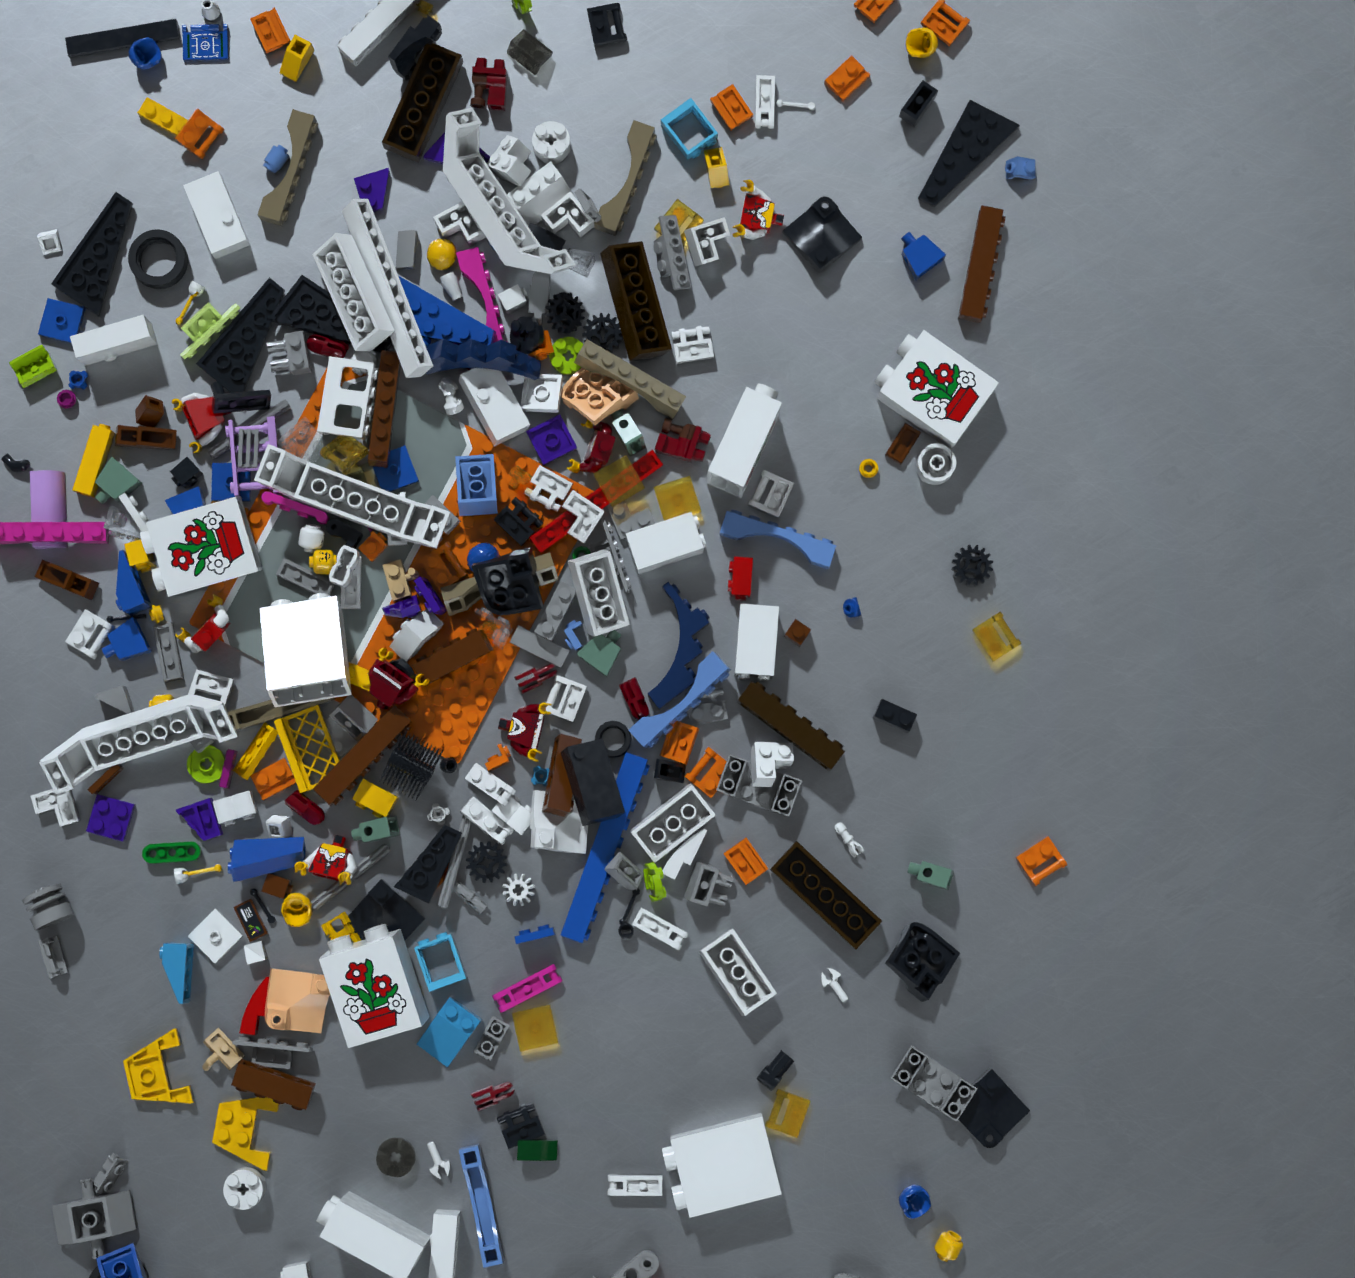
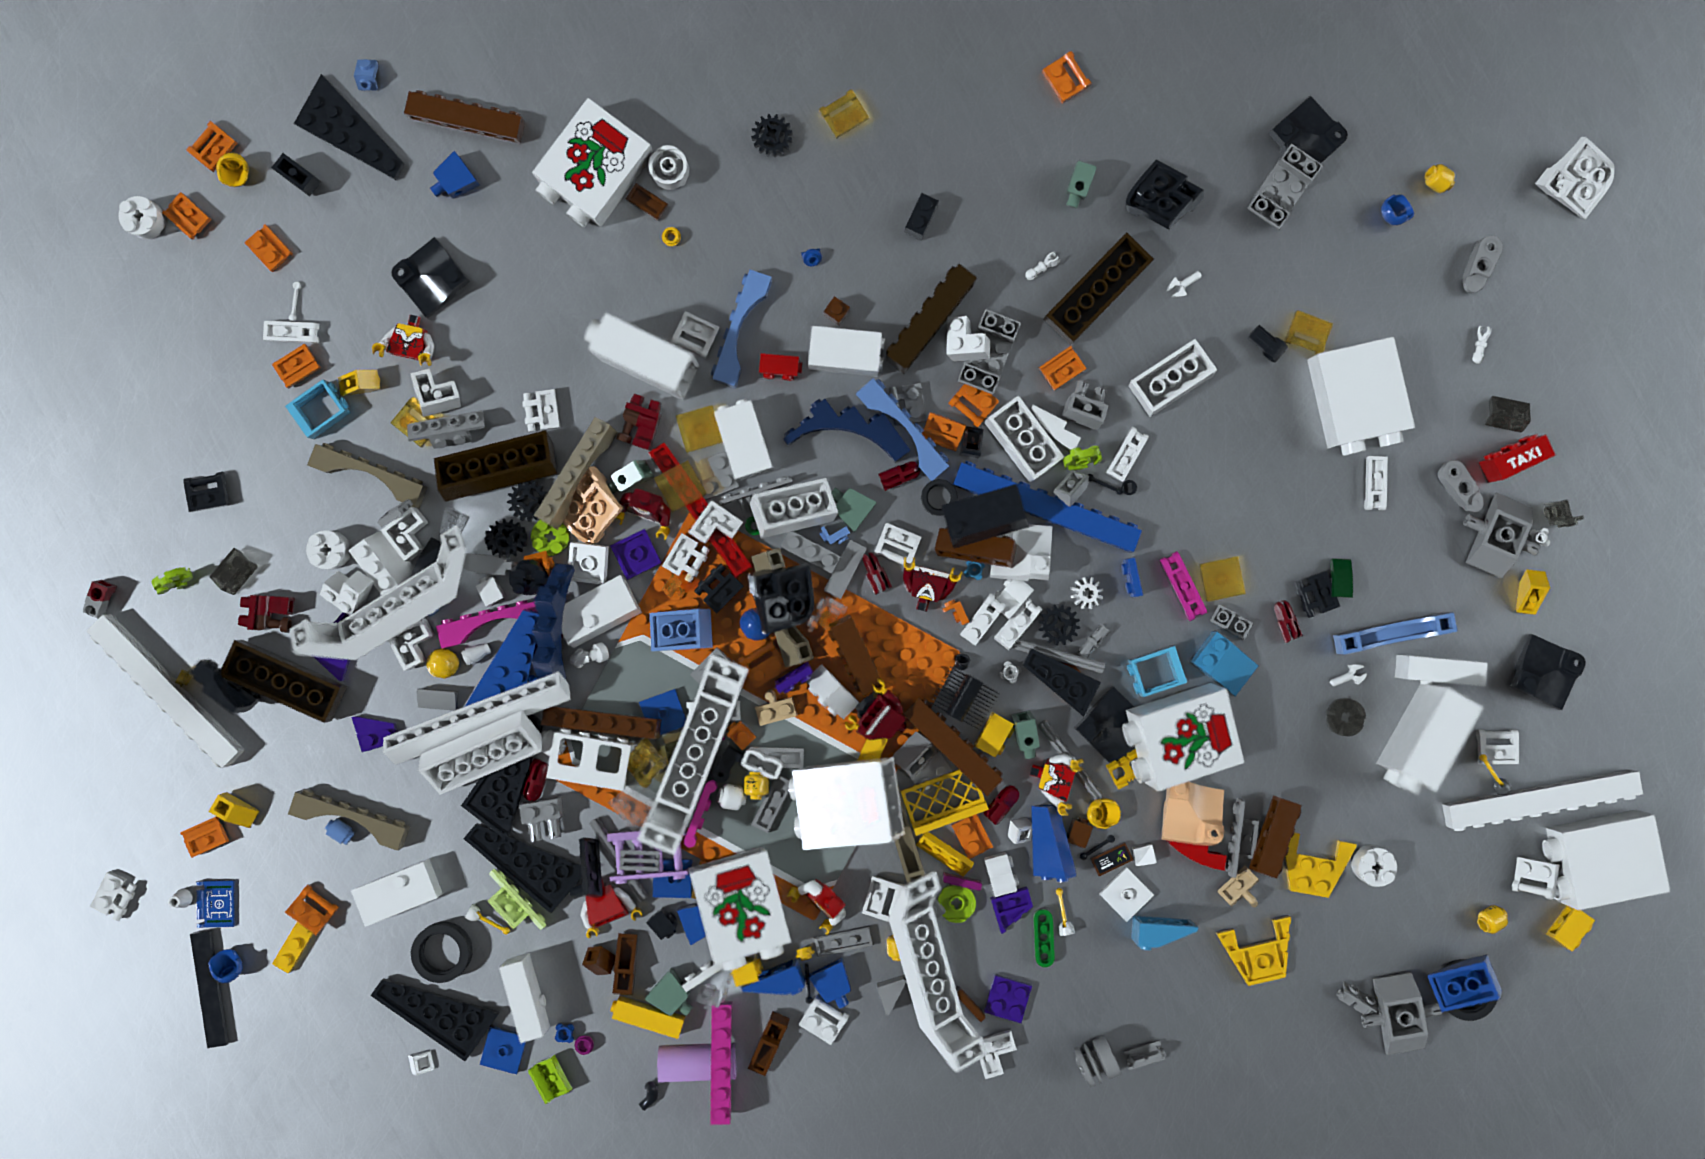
camera: 85 degrees left, 5 degrees up
dark purple wing [382,595,421,618] -> none

